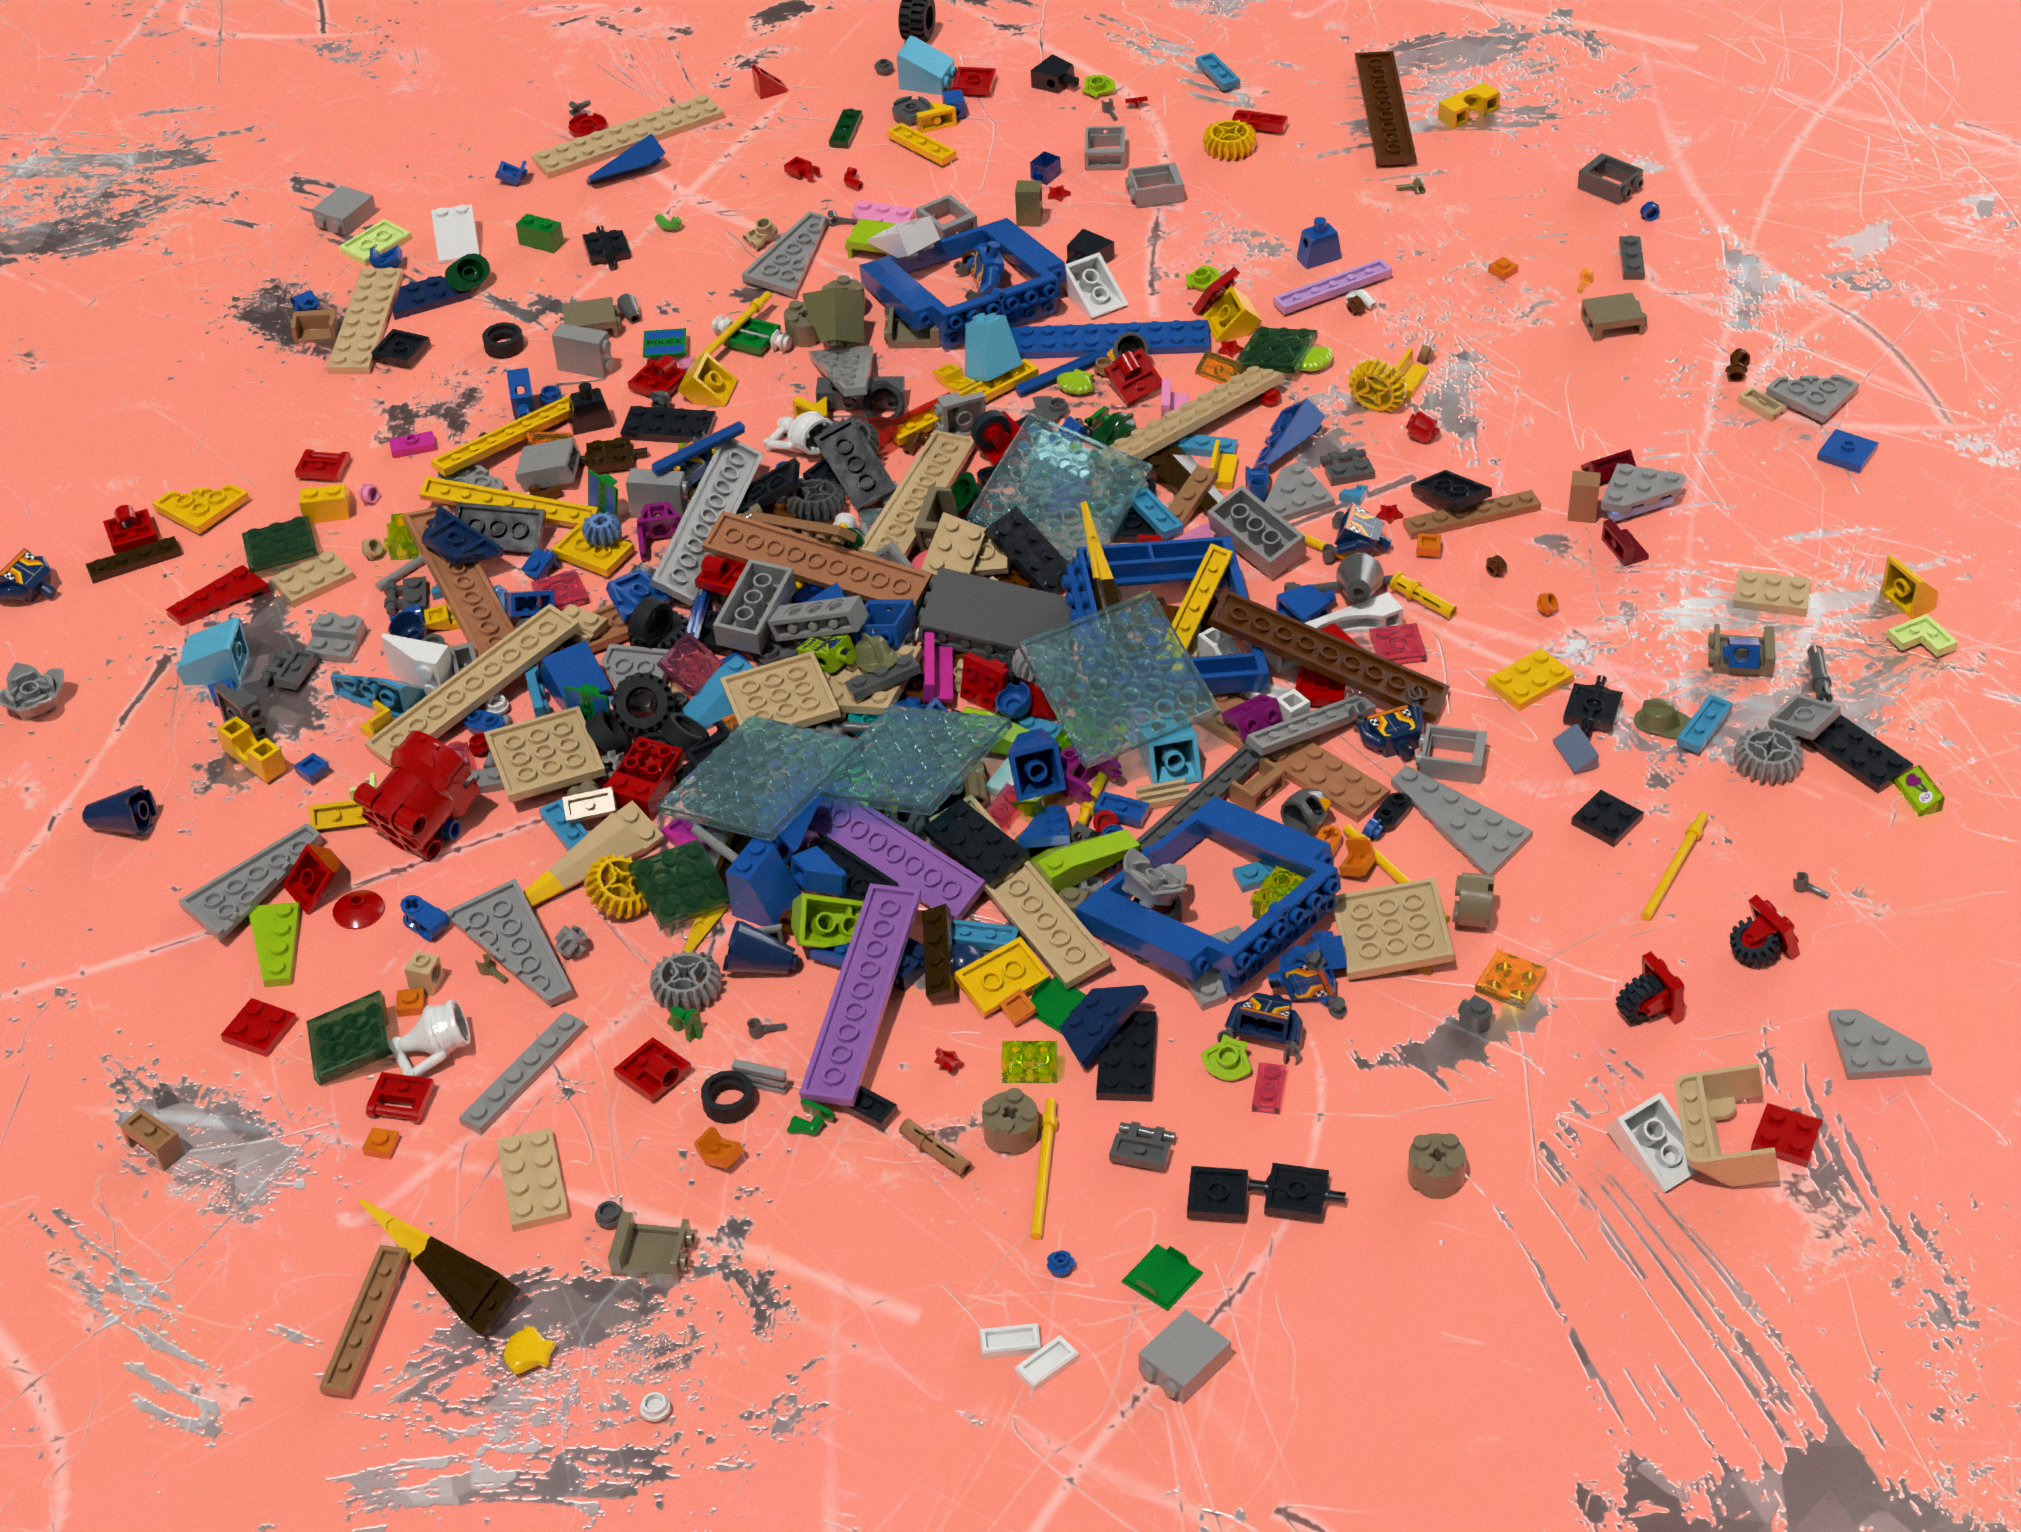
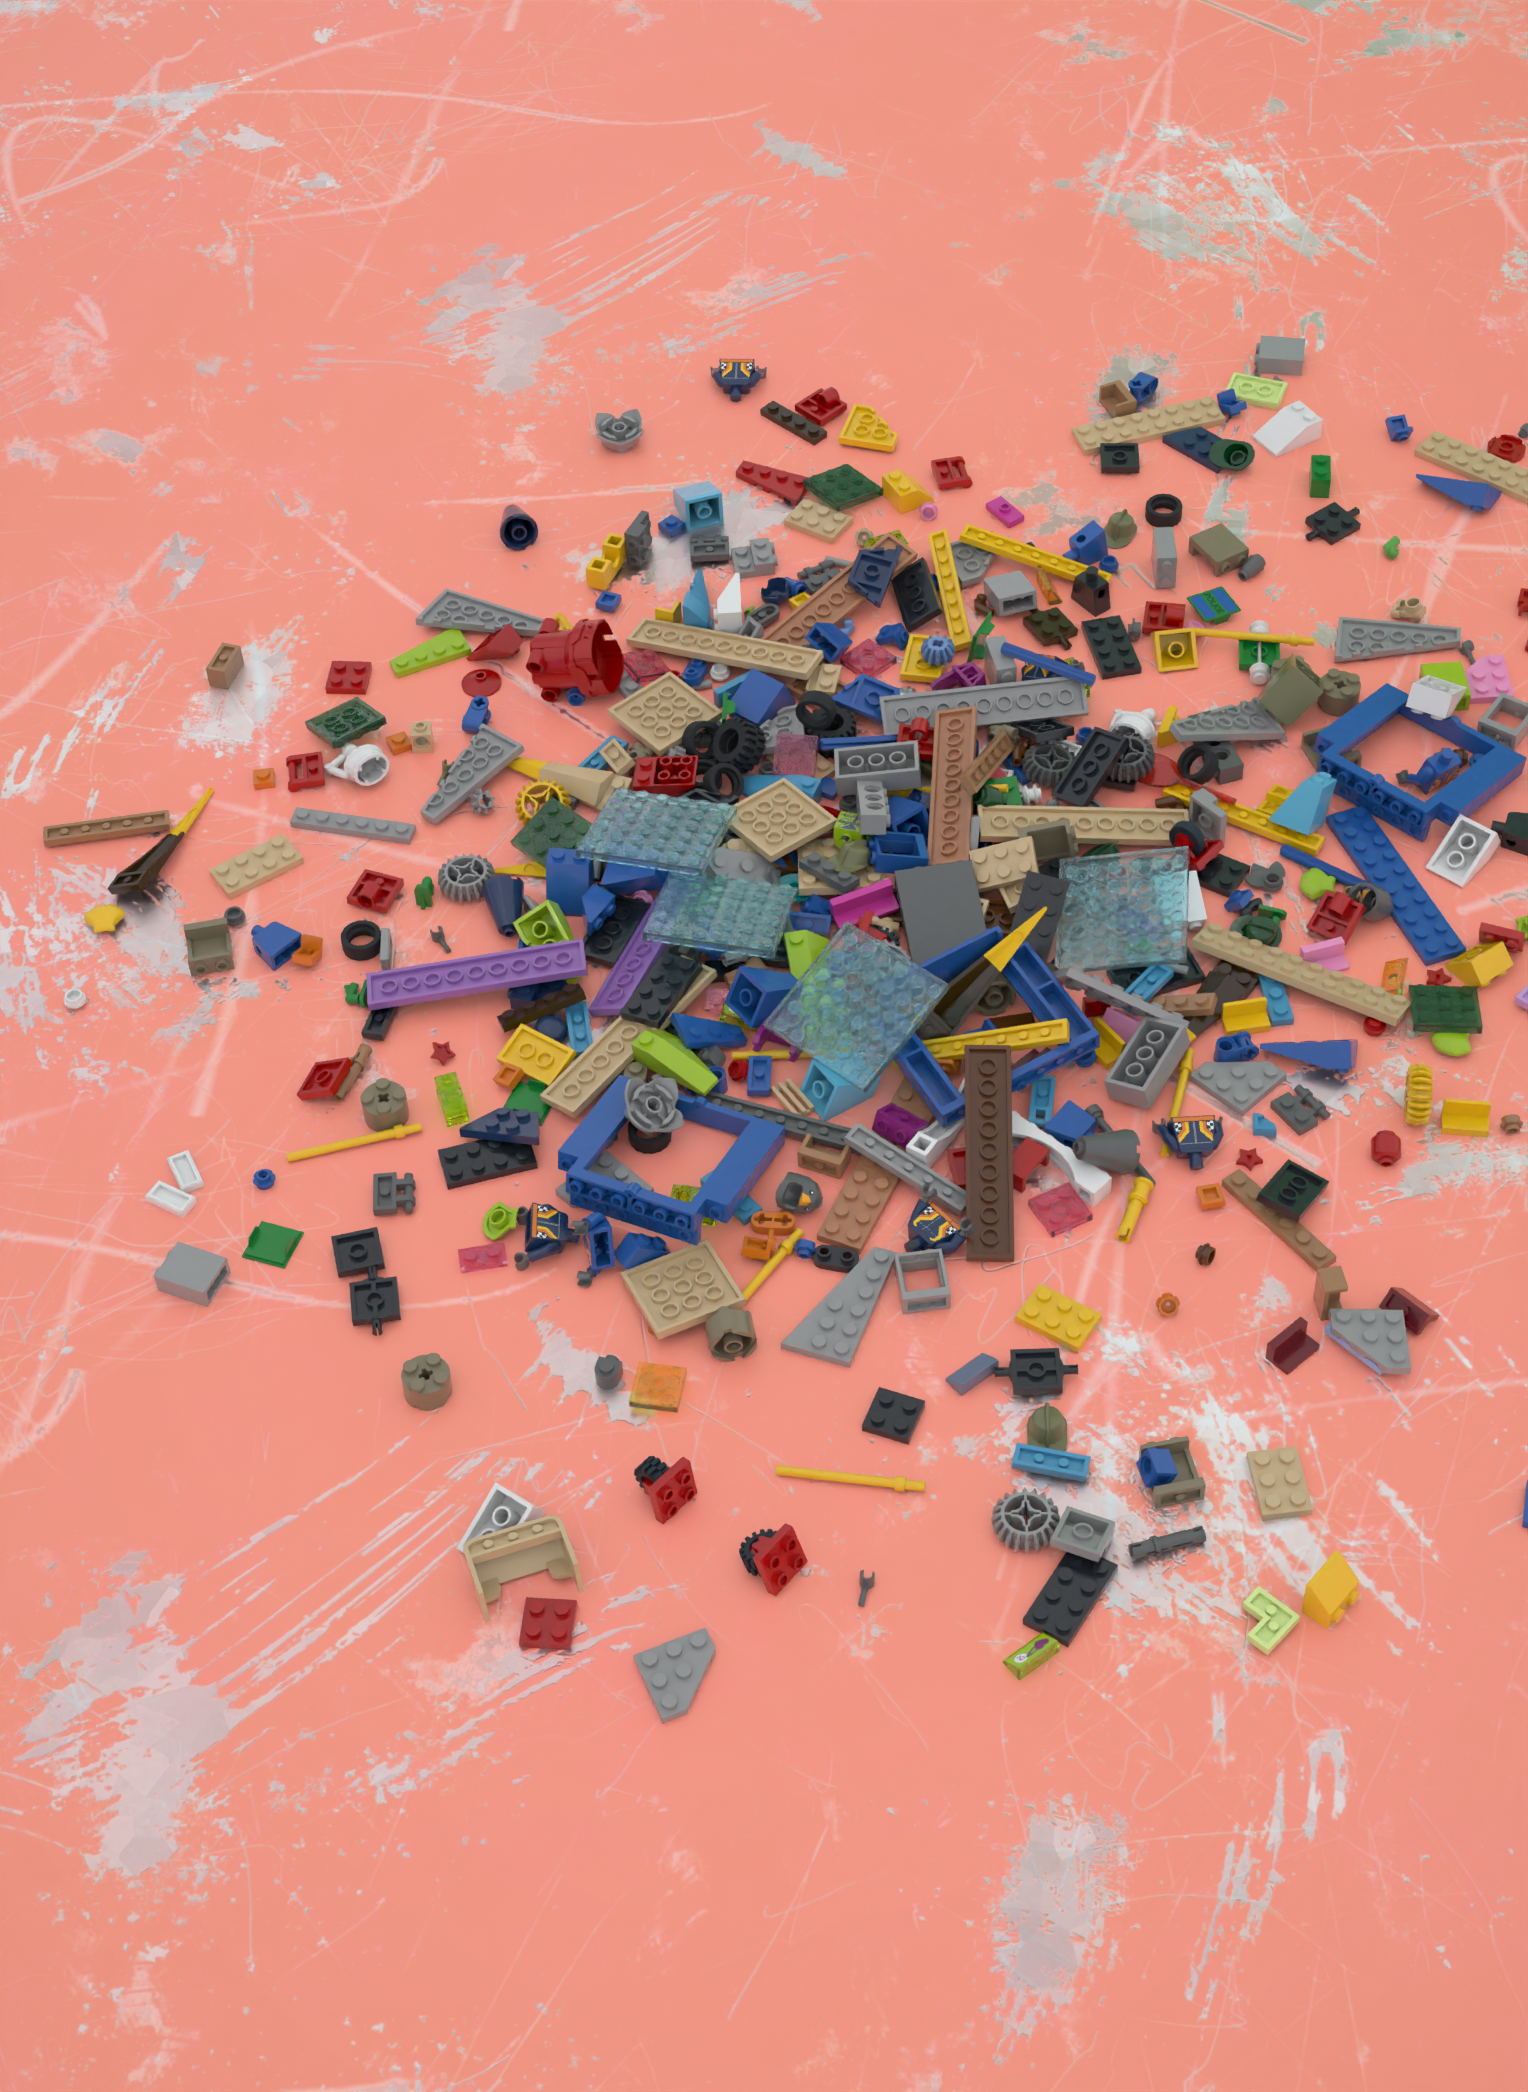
camera: 70 degrees right, 5 degrees up
none -> blue torso [251,921,302,971]
none -> red plate [296,1057,353,1101]
none -> light grey wing [1051,966,1189,1029]
none -> olive piece [1104,509,1137,549]

